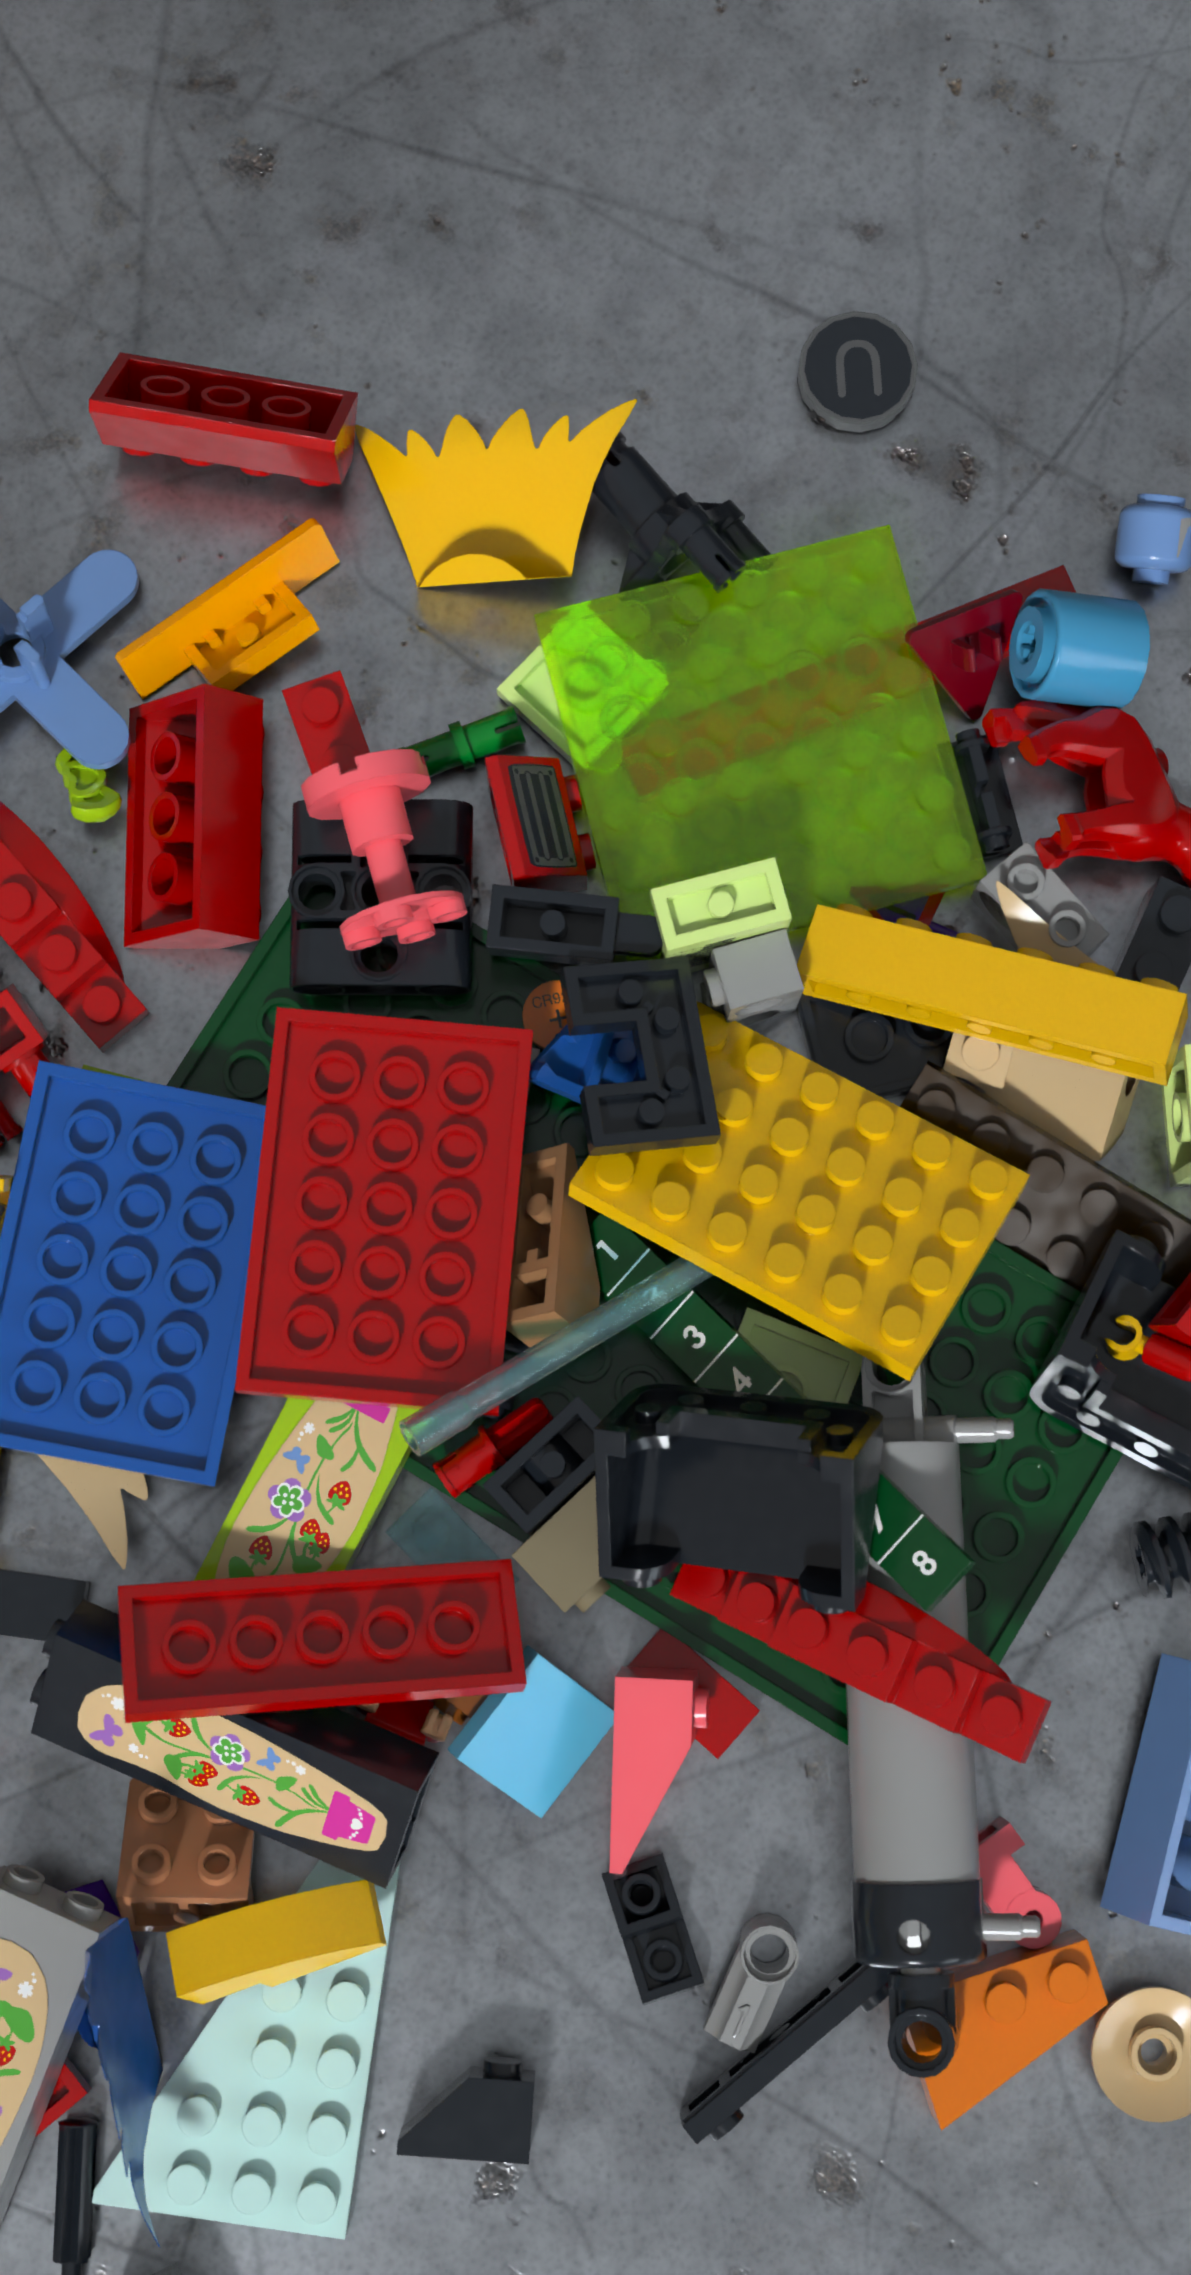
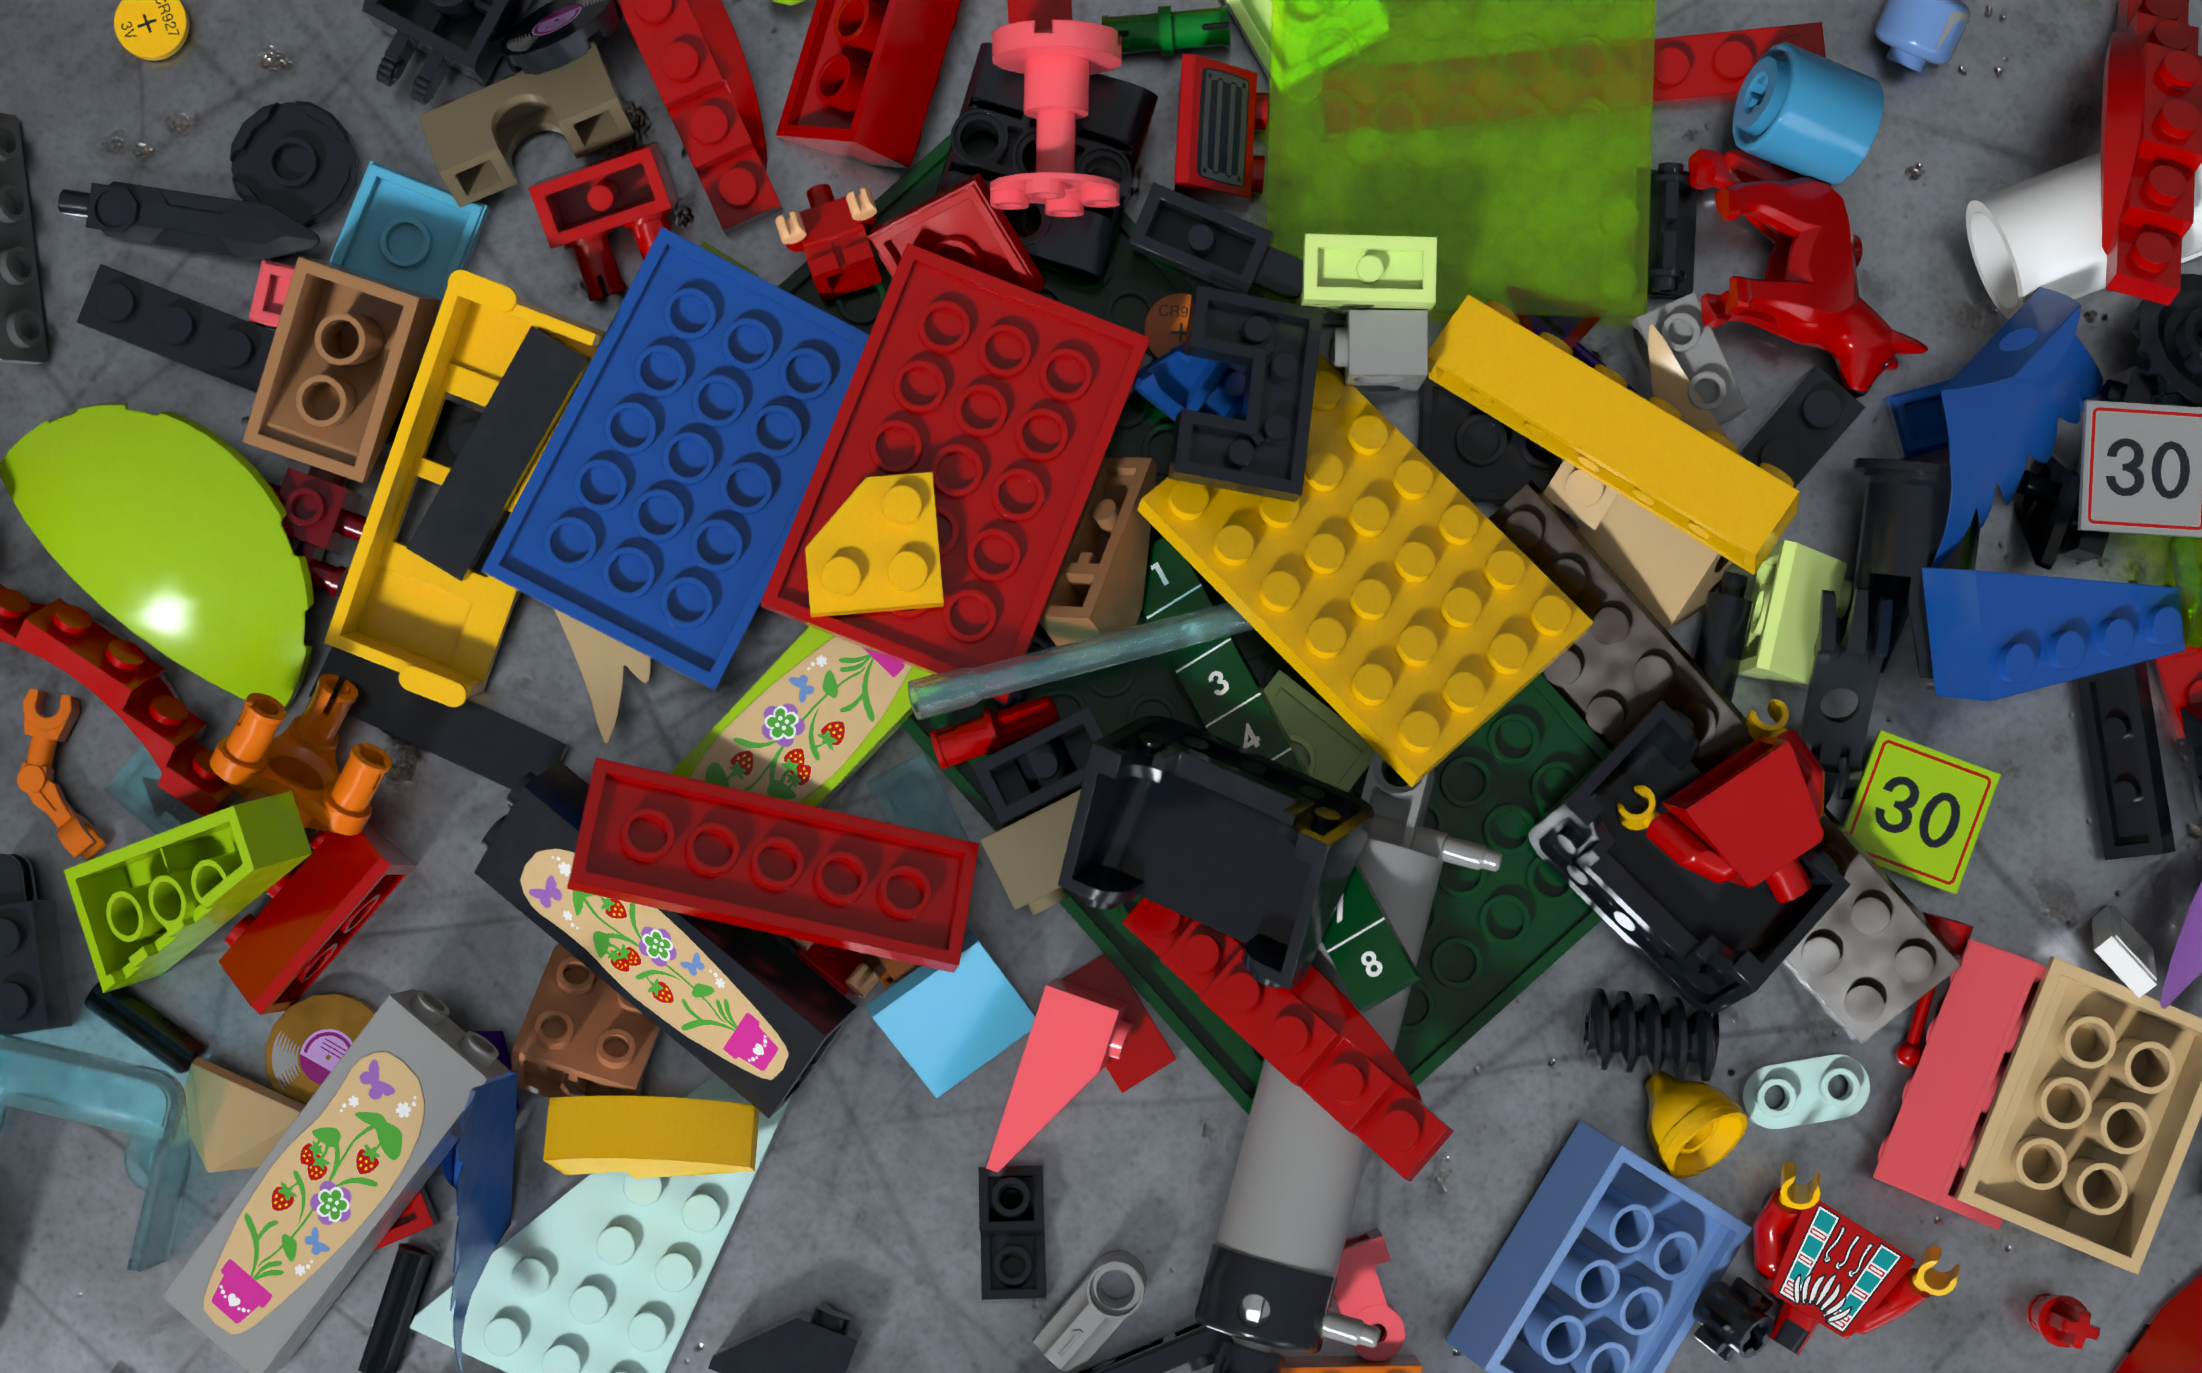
camera: 20 degrees right, 5 degrees up
dark red piece [905,589,1023,720] -> none
none -> red piece [775,184,883,302]
none -> yellow plate [805,472,944,617]
none -> red tile [867,173,1046,293]
none -> black cylinder [1693,572,1754,702]

